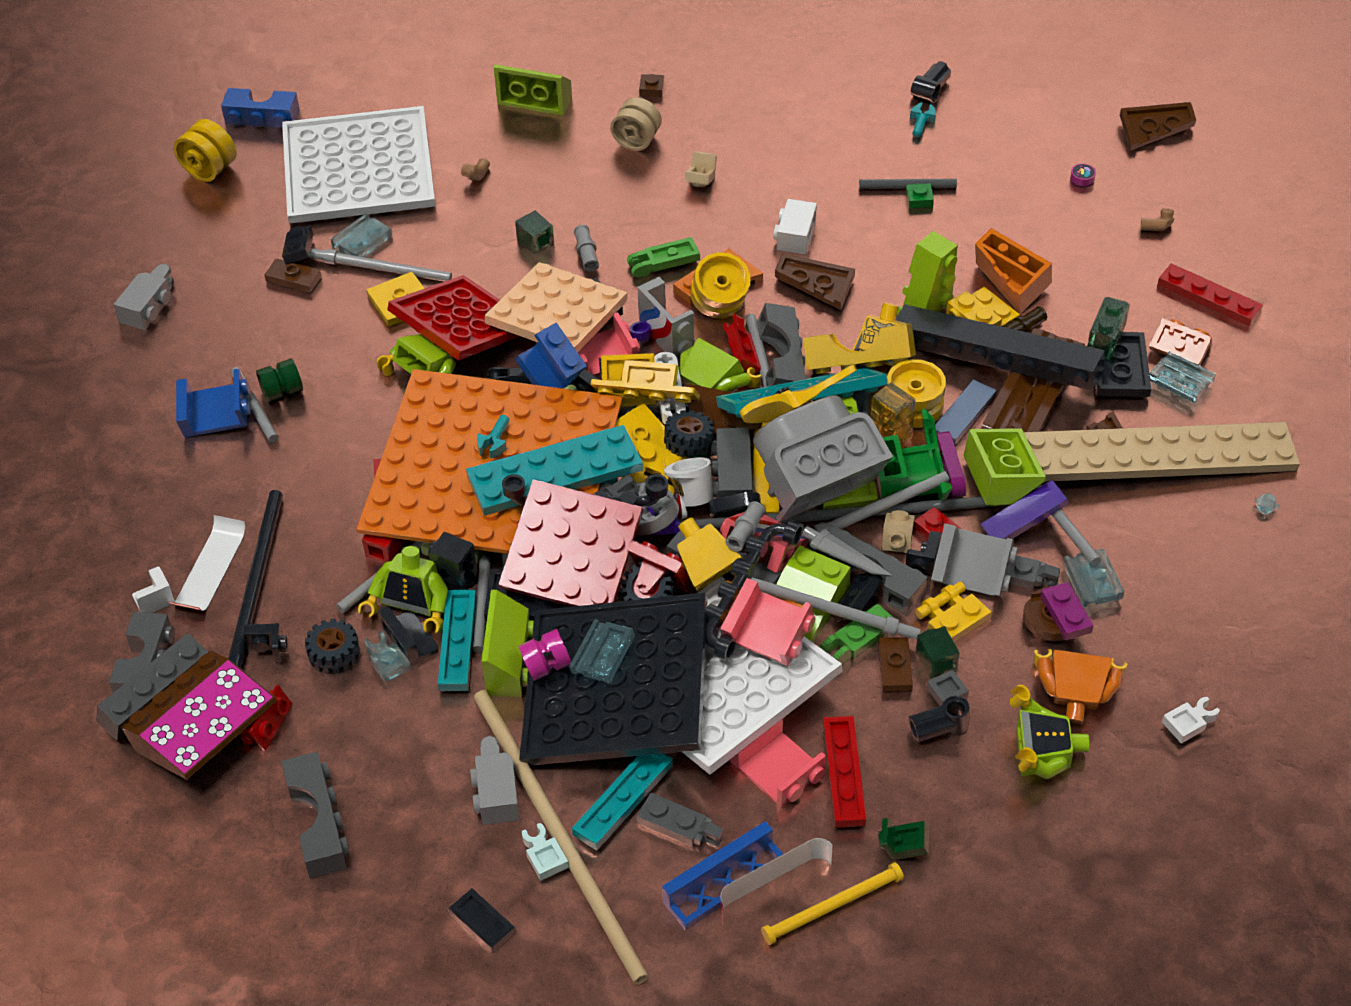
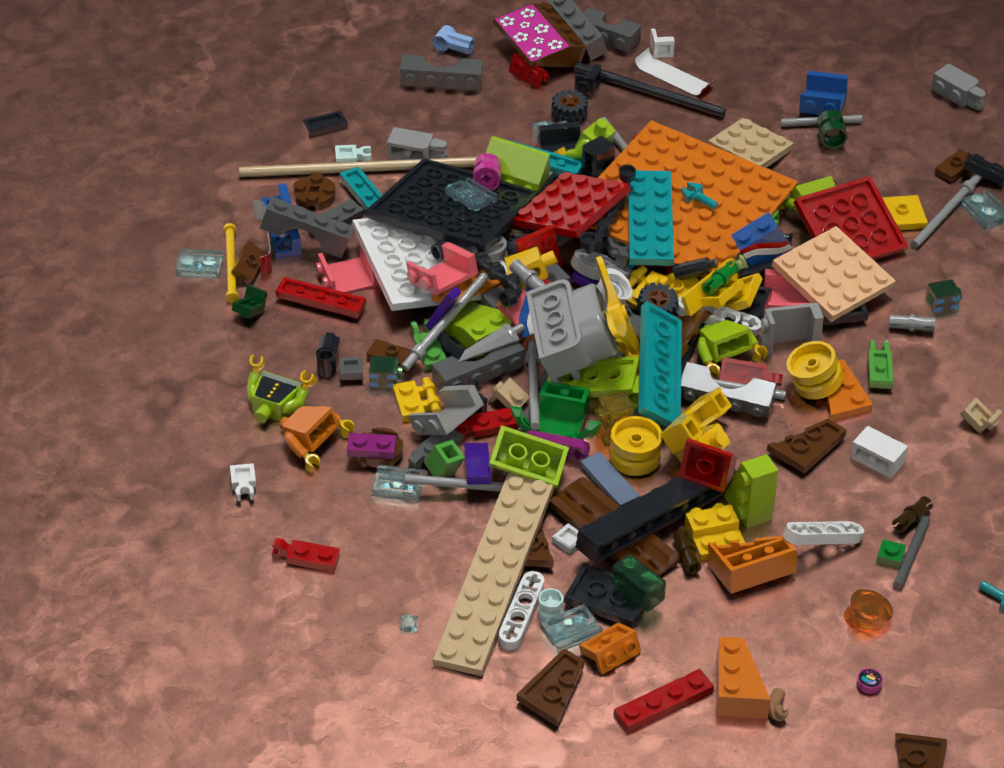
camera: 110 degrees right, 5 degrees down
none -> clear light blue plate [176,249,224,279]
none -> reddish brown plate [231,241,266,285]
none -> dark grey arch [259,197,353,258]
none -> red plate [271,538,340,573]
none -> reddish brown plate [293,172,336,209]
none -> bright green brick [424,440,465,477]
none -> dark purple tile [425,286,462,331]
none -> light blue piece [432,25,475,55]
none -> white beam [499,571,544,651]
none -> reddish brown wing [516,648,584,726]
none -> light aqua wheel [538,588,563,624]
none -> white tile [552,524,578,554]
none -> black cylinder [673,257,718,280]
none -> red slope [679,438,737,493]
none -> green pin [702,261,739,296]
none -> tan plate [707,118,794,168]
none -> orange wedge [716,637,771,719]
none -> white beam [783,521,864,545]
none -> clear orange piece [844,589,893,631]
none -> dark brown pin [892,496,933,533]

